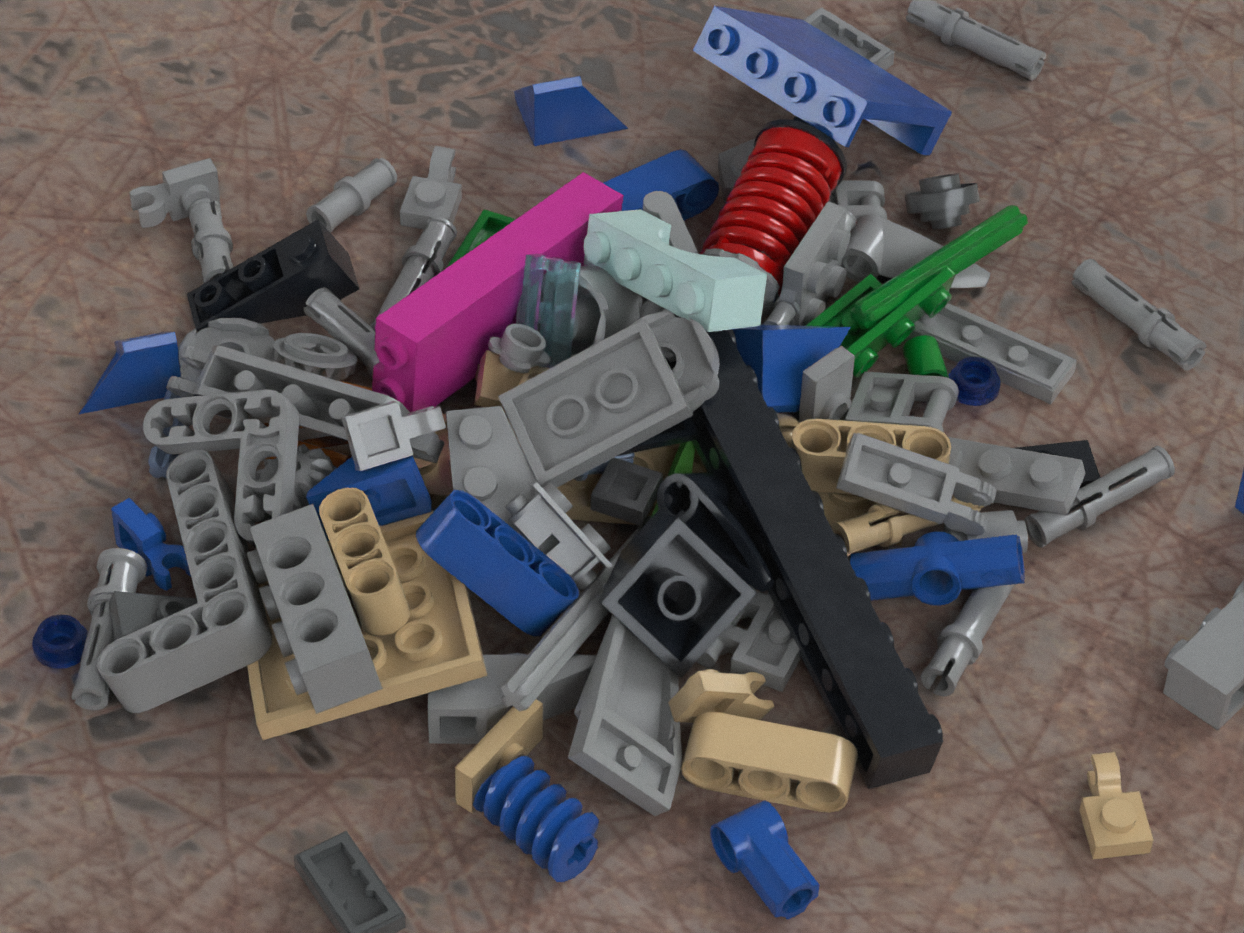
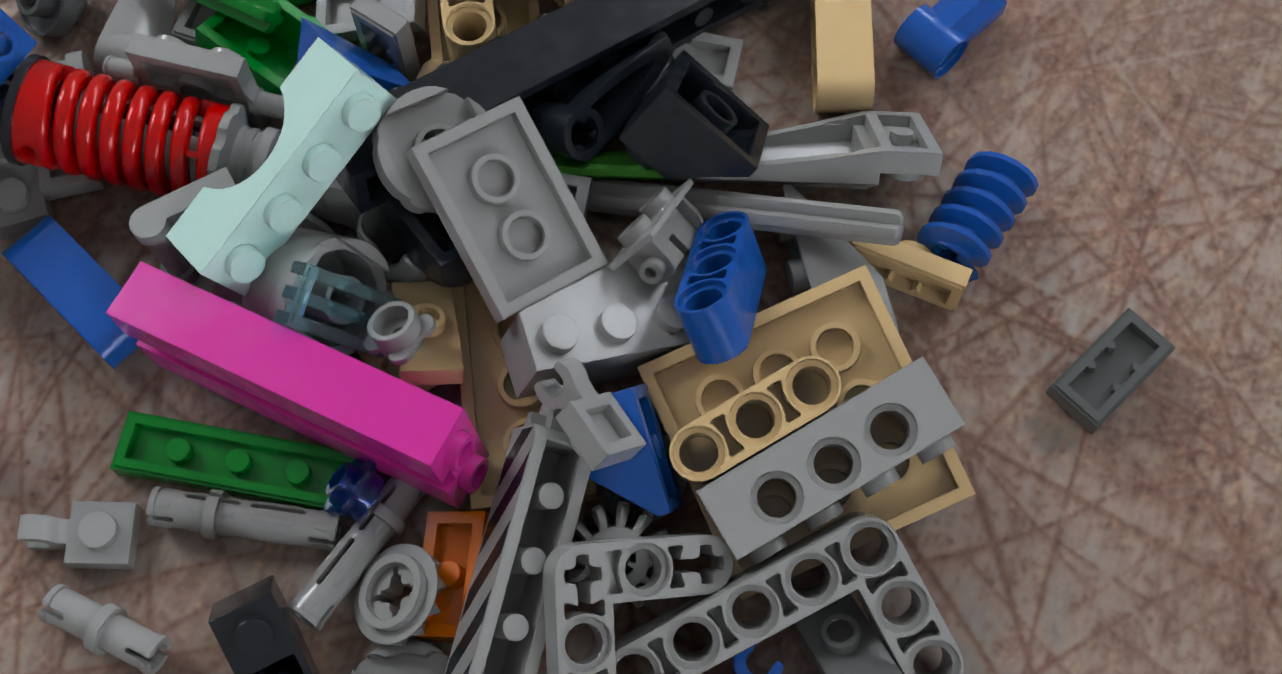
camera: 100 degrees left, 20 degrees up
tan plate [668,669,774,723] -> none

